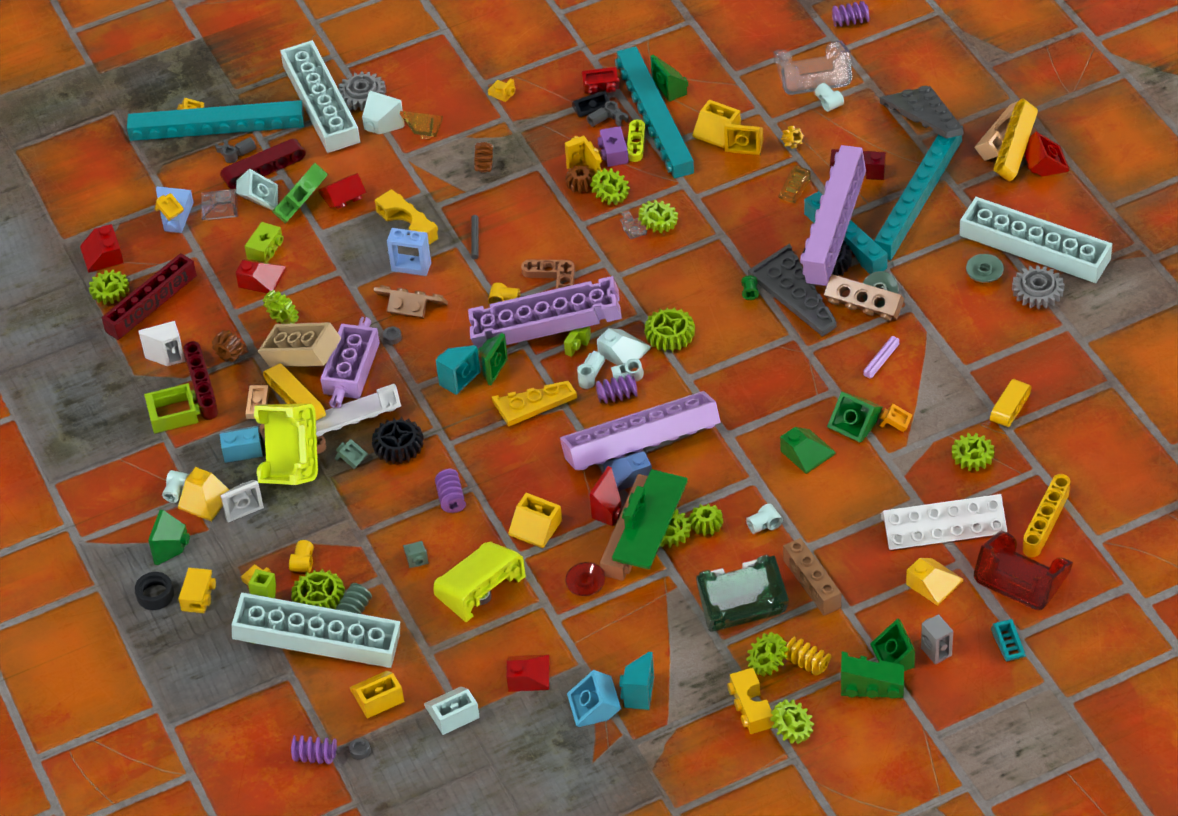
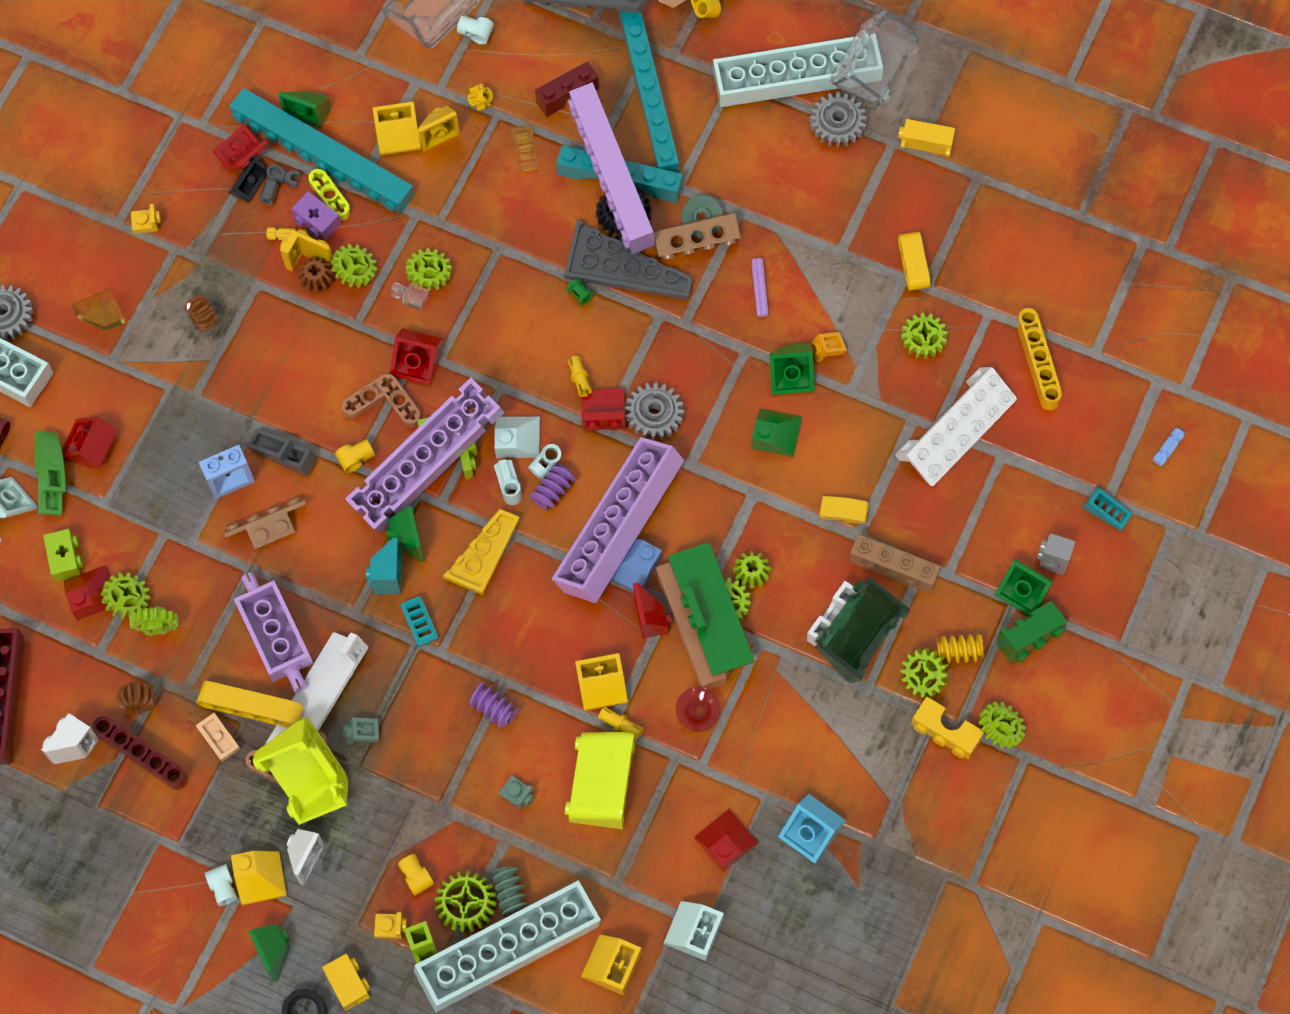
camera: 40 degrees left, 20 degrees up
lime window [144,383,200,434] -> none
medium azure slope [220,426,263,463] -> none
tan brick [258,322,341,367] -> none
light aqua slope [362,91,405,134] -> none
black gear [372,417,424,464] -> none
yellow arch [375,189,438,245] -> none
flat silver tile [383,326,402,345] -> none
dark grey bar [471,215,479,259] -> none
teal slope [619,652,655,710] -> none
lime gear [644,307,695,352] -> none
light aqua piece [746,504,783,534] -> none
yellow slope [906,558,963,606] -> none
sand green dish [966,254,1004,282] -> none
clear red windscreen [974,530,1073,610] -> none
none -> lime gear [101,572,150,619]
none -> dark grey slope [247,429,318,476]
none -> red slope [390,328,443,386]
none -> teal slope [400,596,439,648]
none -> yellow pin [567,356,592,397]
none -> red bracket [581,388,626,431]
none -> yellow pin [598,706,644,740]
none -> light grey gear [625,382,684,441]
none -> yellow slope [819,496,869,524]
none -> clear windscreen [829,8,921,106]
none -> yellow brick [898,119,955,157]
none -> light blue axle [1153,428,1185,466]

